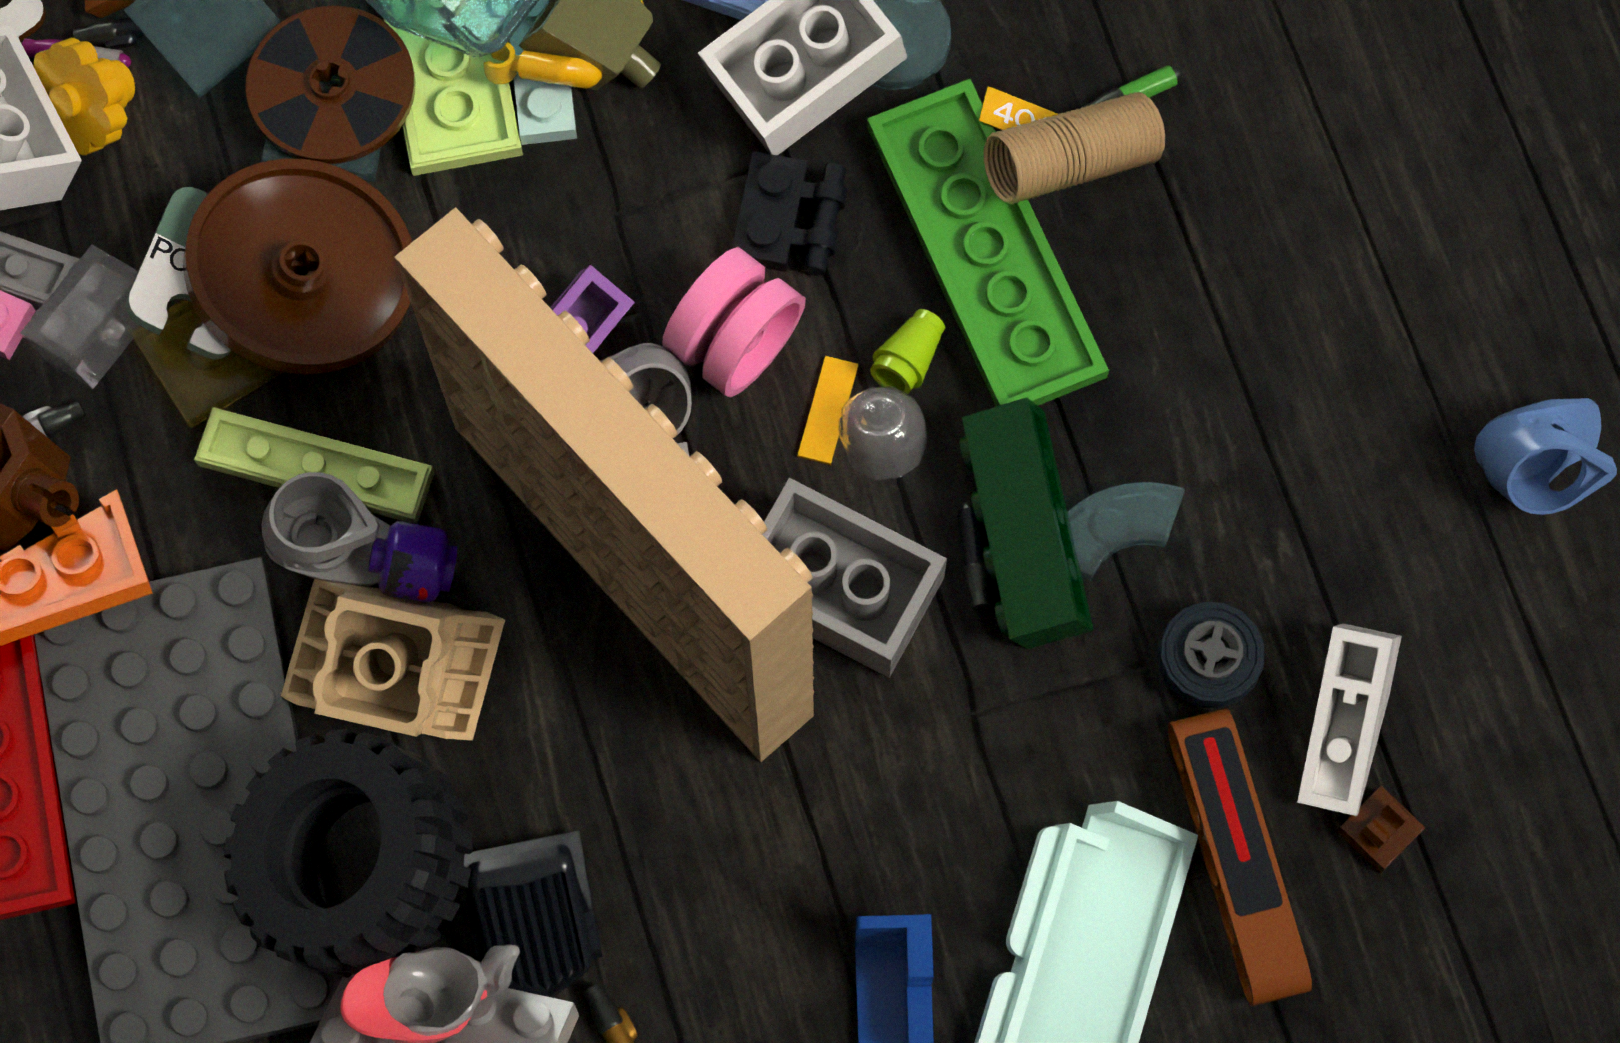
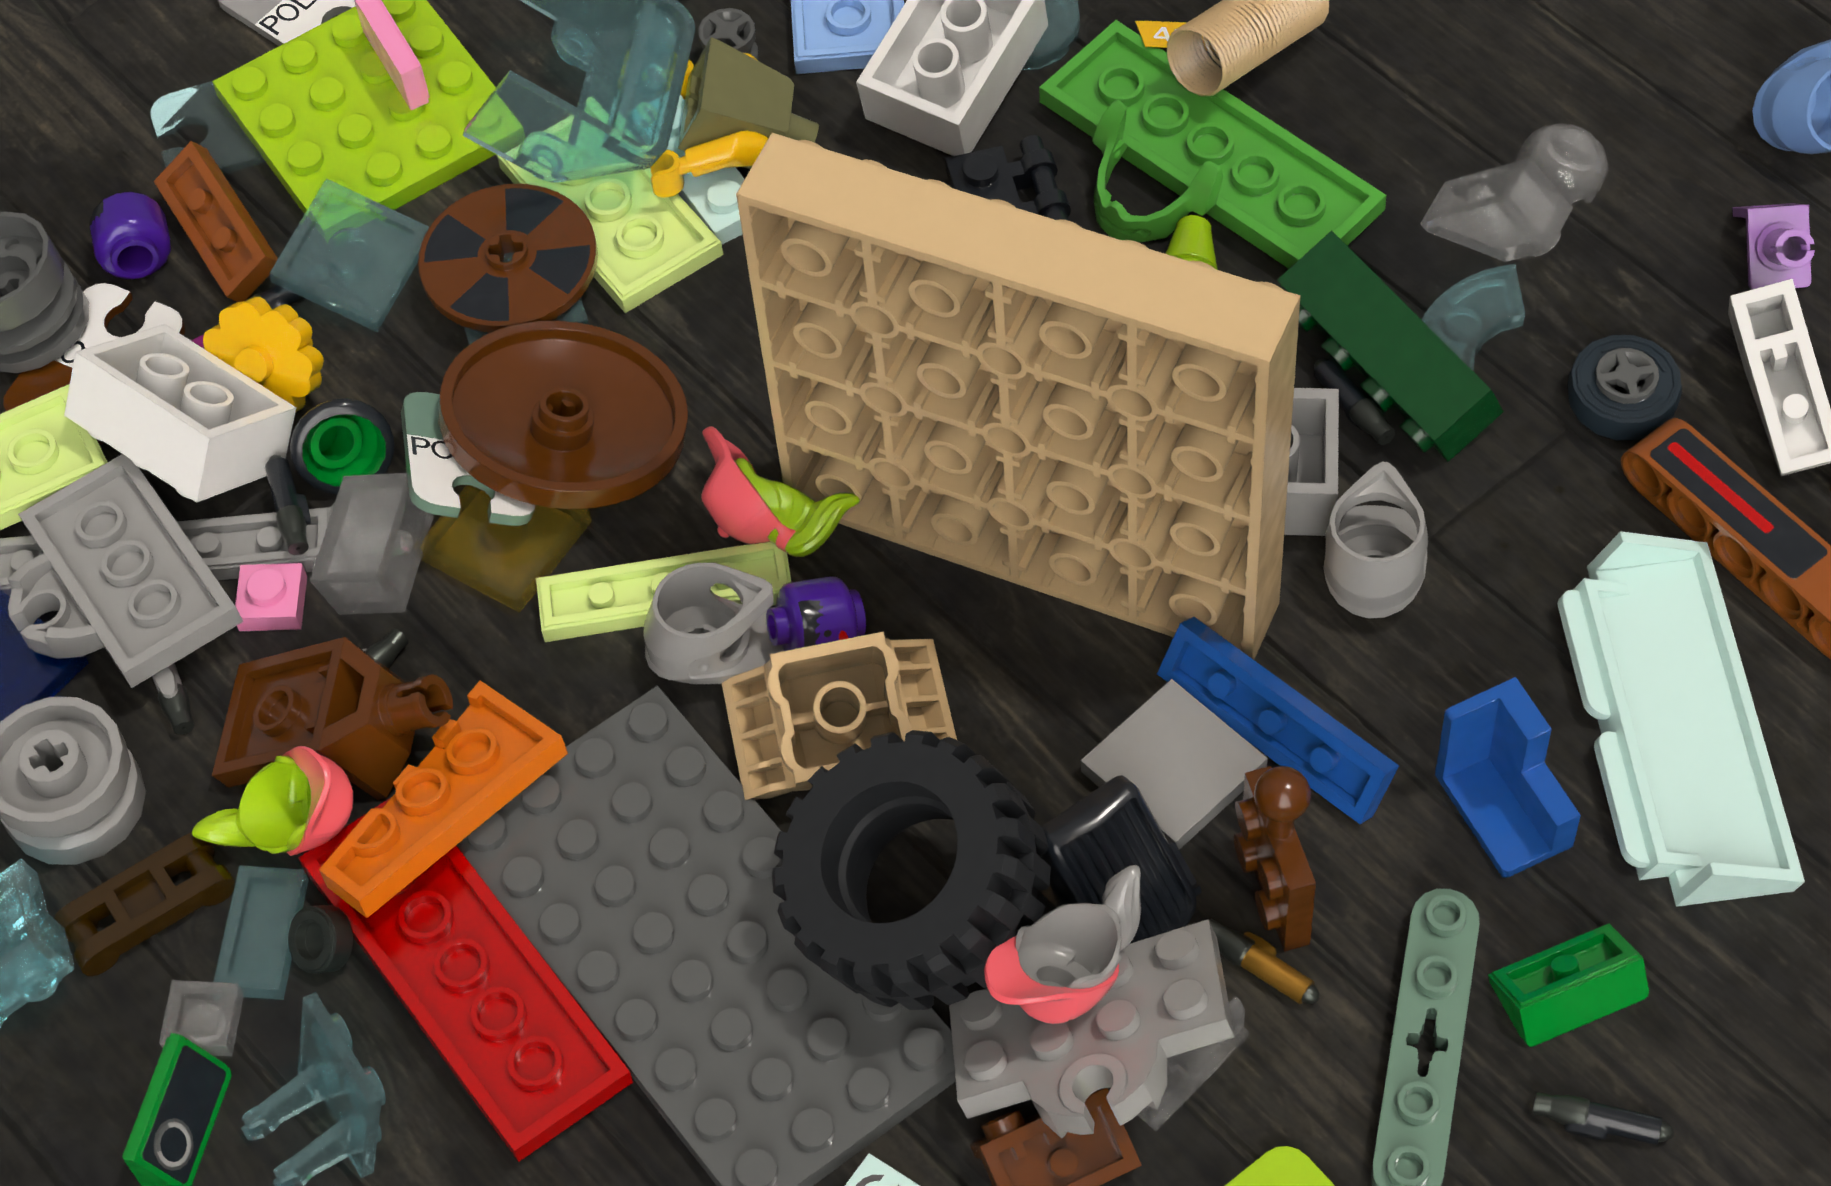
camera: 20 degrees left, 15 degrees down
none -> piece [265,455,311,555]
none -> green hat [290,398,395,495]
none -> hair [701,426,860,557]
none -> light grey tile [1080,679,1268,850]
none -> bright green helmet [1092,99,1223,243]
none -> blue plate [1157,617,1399,824]
none -> reddish brown plate [1234,766,1316,952]
none -> light grey helmet [1323,462,1428,619]
none -> clear slope [1420,158,1573,262]
none -> clear hair [1510,123,1609,214]
none -> medium lavender bracket [1733,203,1815,290]

